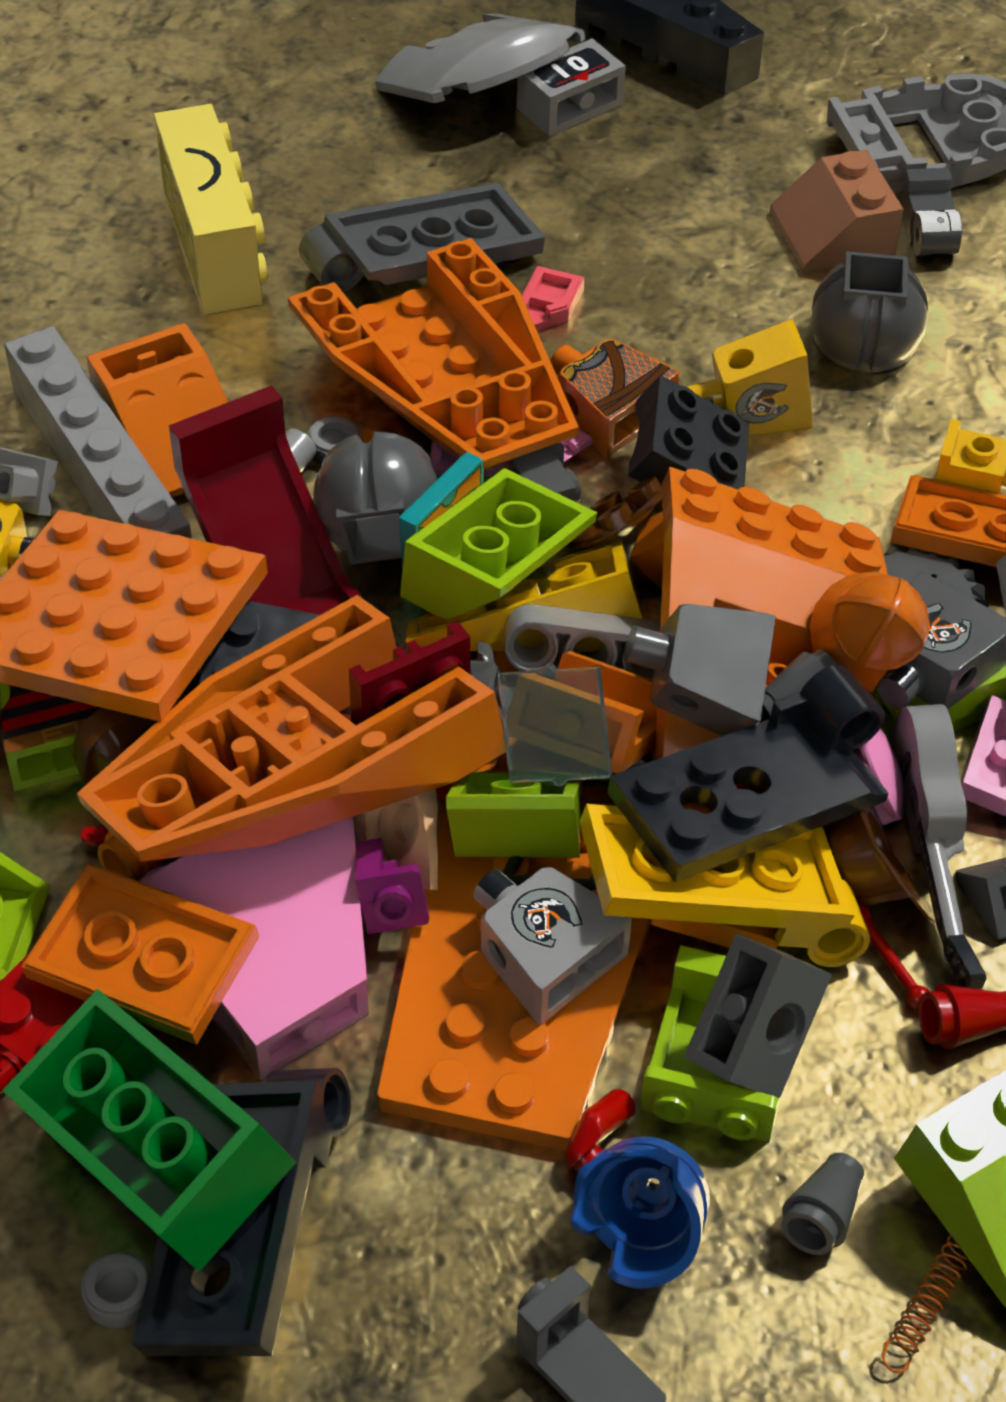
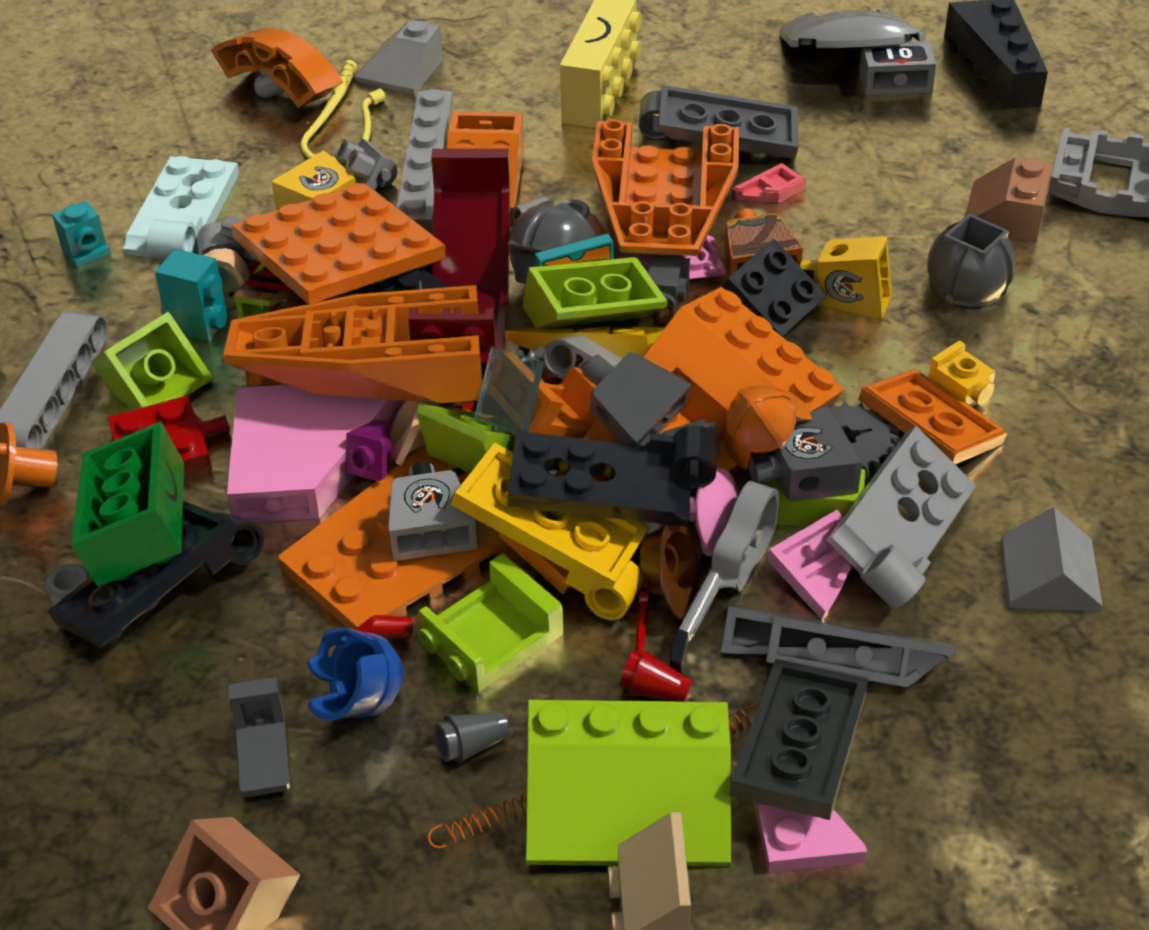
camera: 35 degrees right, 5 degrees down
orange tile [21,863,260,1045] -> none
dark grey brick [684,934,832,1098] -> none
dark grey leg [900,167,962,256] -> none

